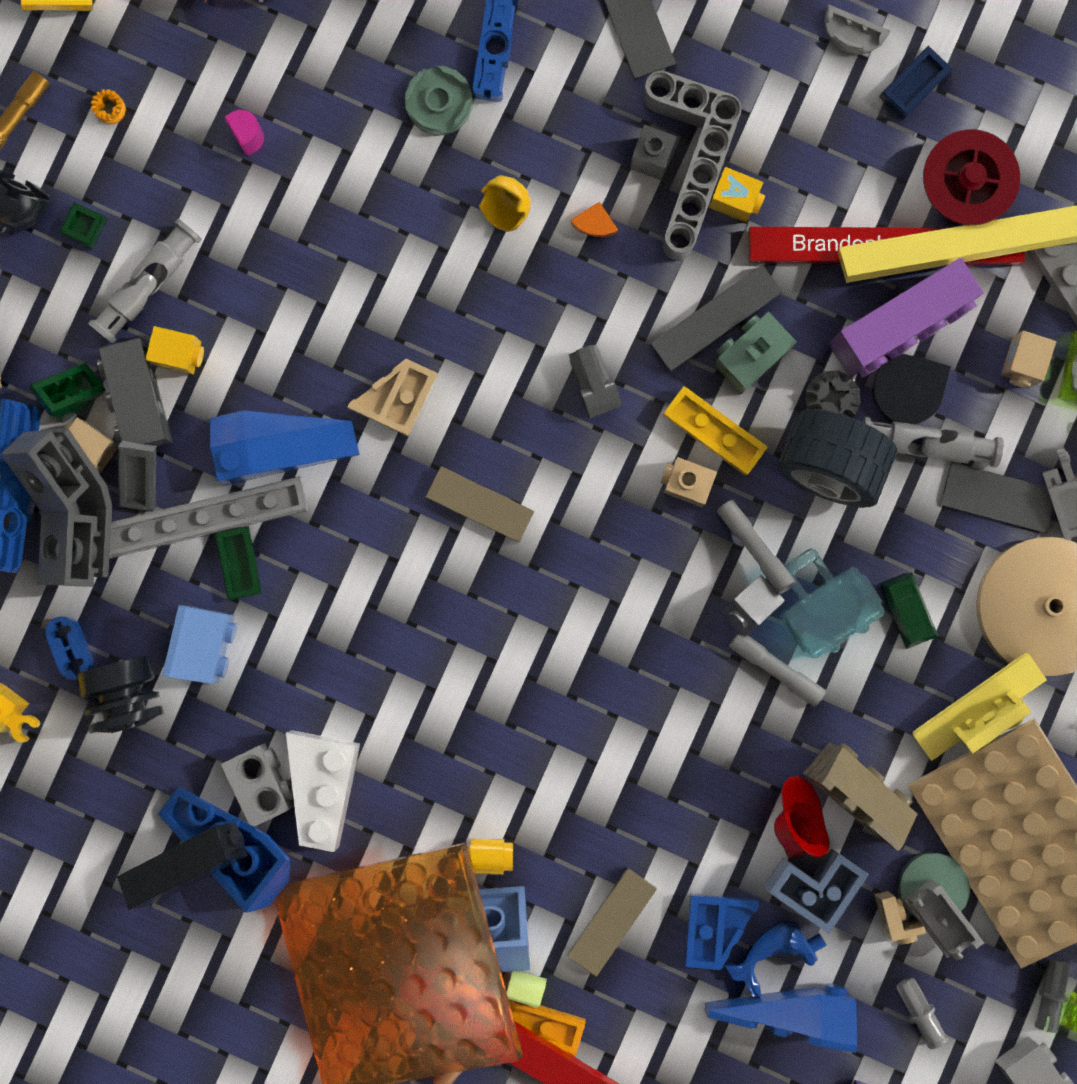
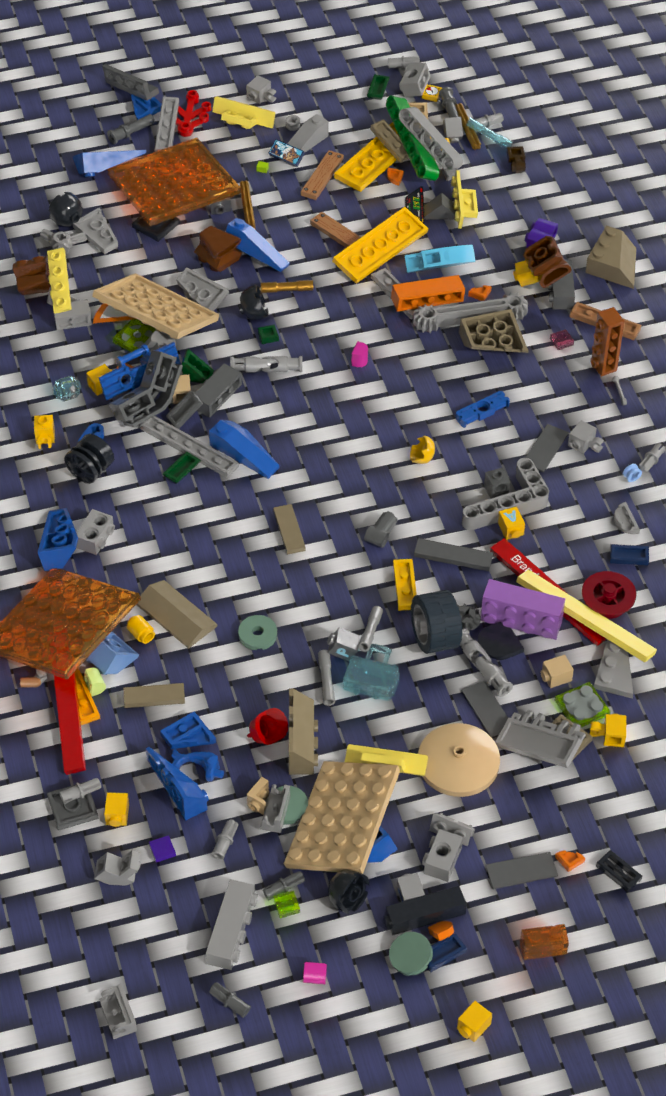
camera: 50 degrees right, 35 degrees down
light orange bush [91,89,126,125] -> none
black brick [117,823,248,910] -> none
yellow brick [145,326,204,375] -> none
medium blue slope [162,605,237,684] -> none
white wedge [286,730,360,852] -> none
tan wing [348,359,438,437] -> none
sand green tile [405,66,473,136] -> none
orange tile [571,202,618,238] -> none
tan brick [660,457,717,507] -> none
sand green brick [714,312,797,394] -> none
sand blue brick [763,848,869,934] -> none
dark green tile [880,572,939,649] -> none
none -> dark tan slope [135,580,217,649]
none -> sand green tile [238,615,277,650]

